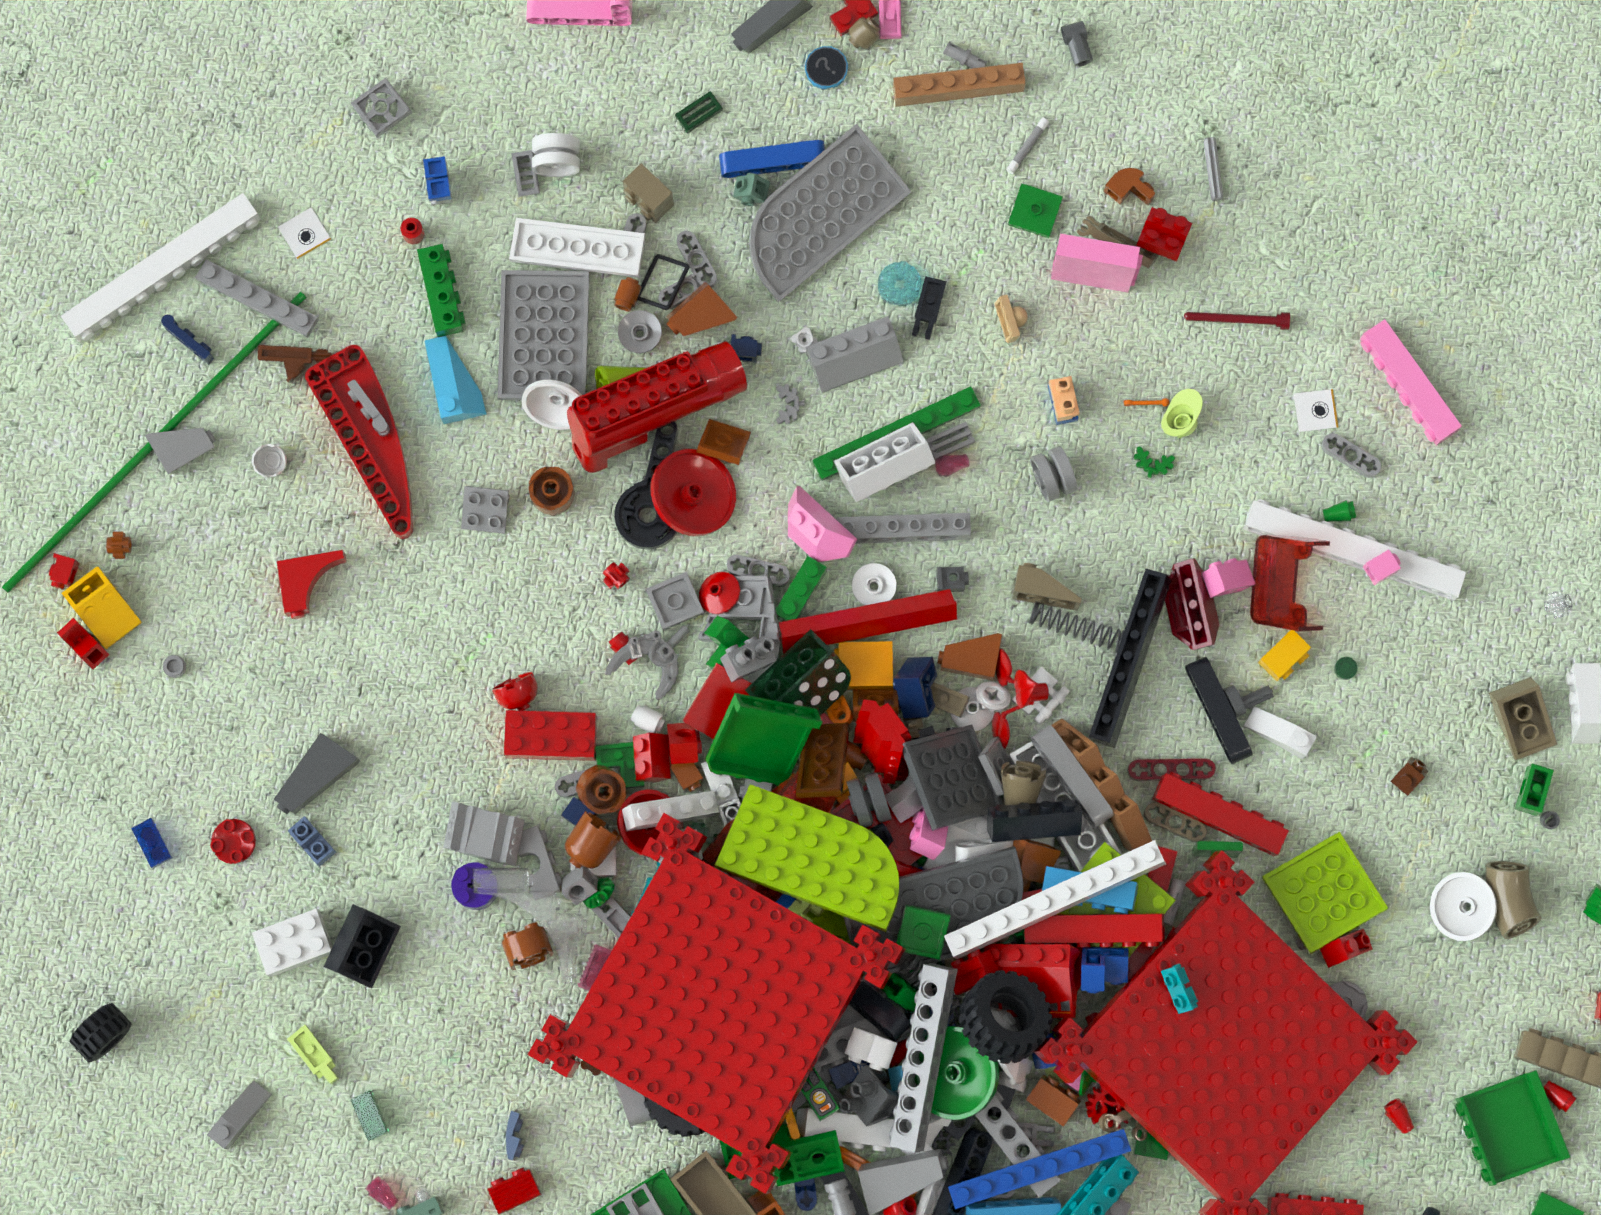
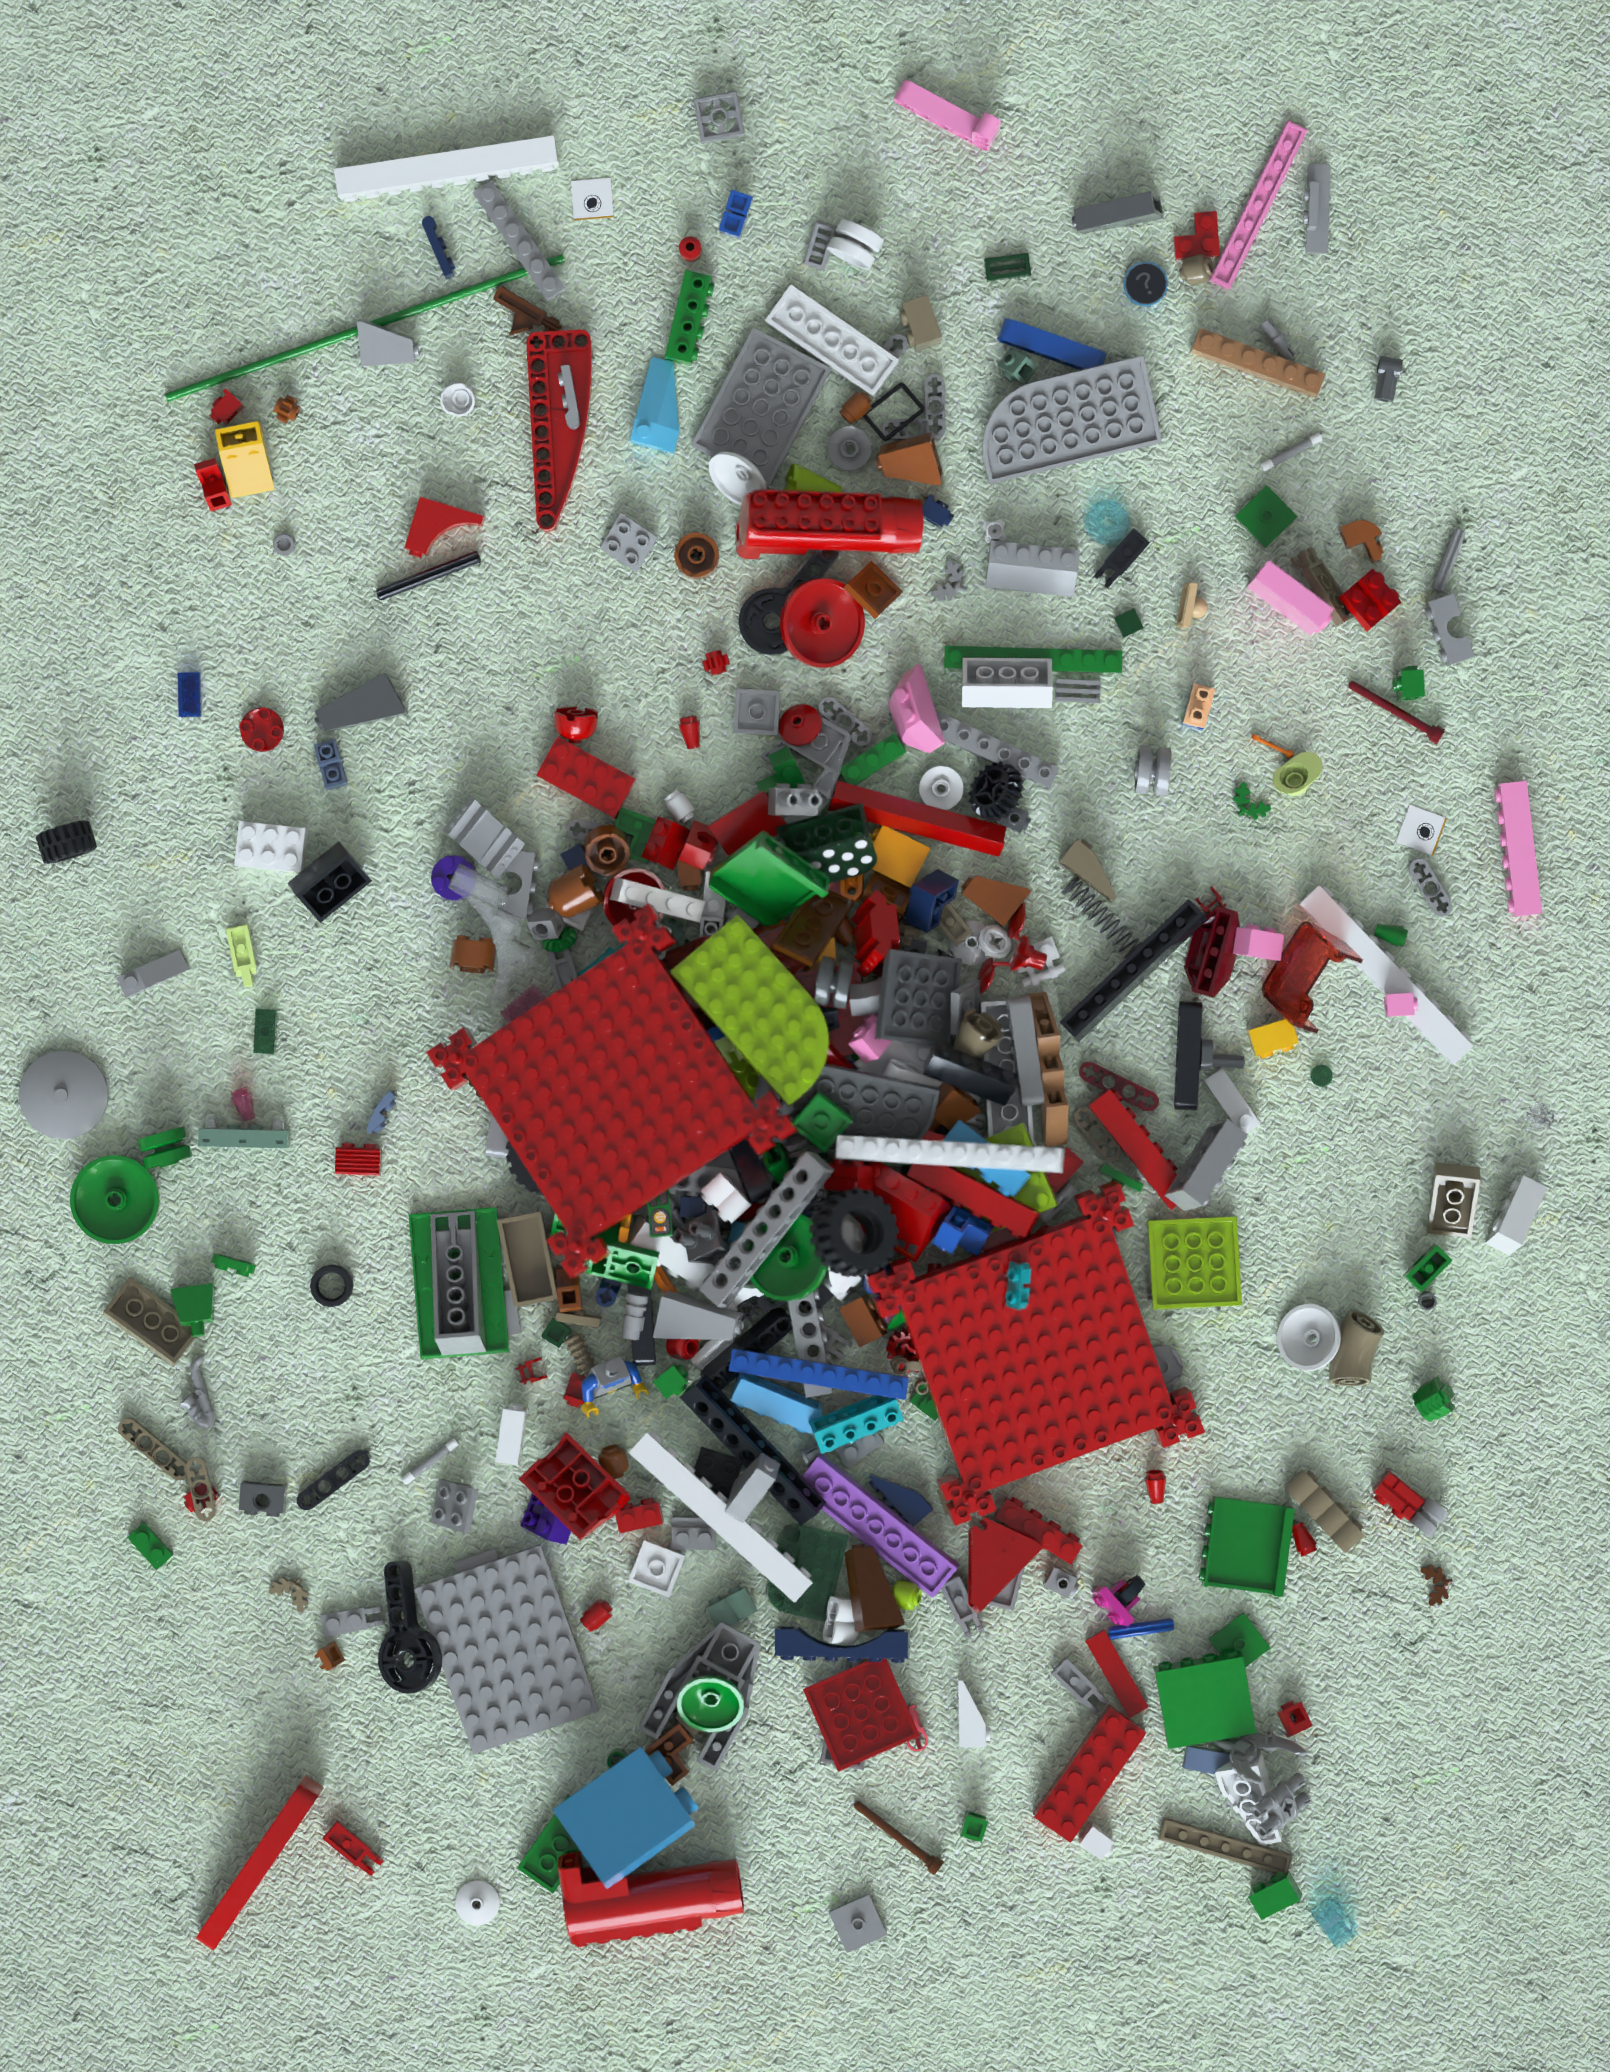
camera: 25 degrees right, 10 degrees up
light grey bar [605,625,690,700] -> none
clear pink cone [935,454,969,477] -> none
red slope [1320,928,1373,968] -> none
reddish brown bracket [1390,757,1428,796] -> none
none -> black axle [376,551,481,601]
none -> black gear [968,761,1025,821]
none -> dark green tile [1114,608,1144,638]
none -> light grey brick [1164,1119,1248,1211]
none -> red piece [1195,886,1227,913]
none -> green brick [1392,666,1425,701]
none -> light grey arch [1424,593,1475,667]

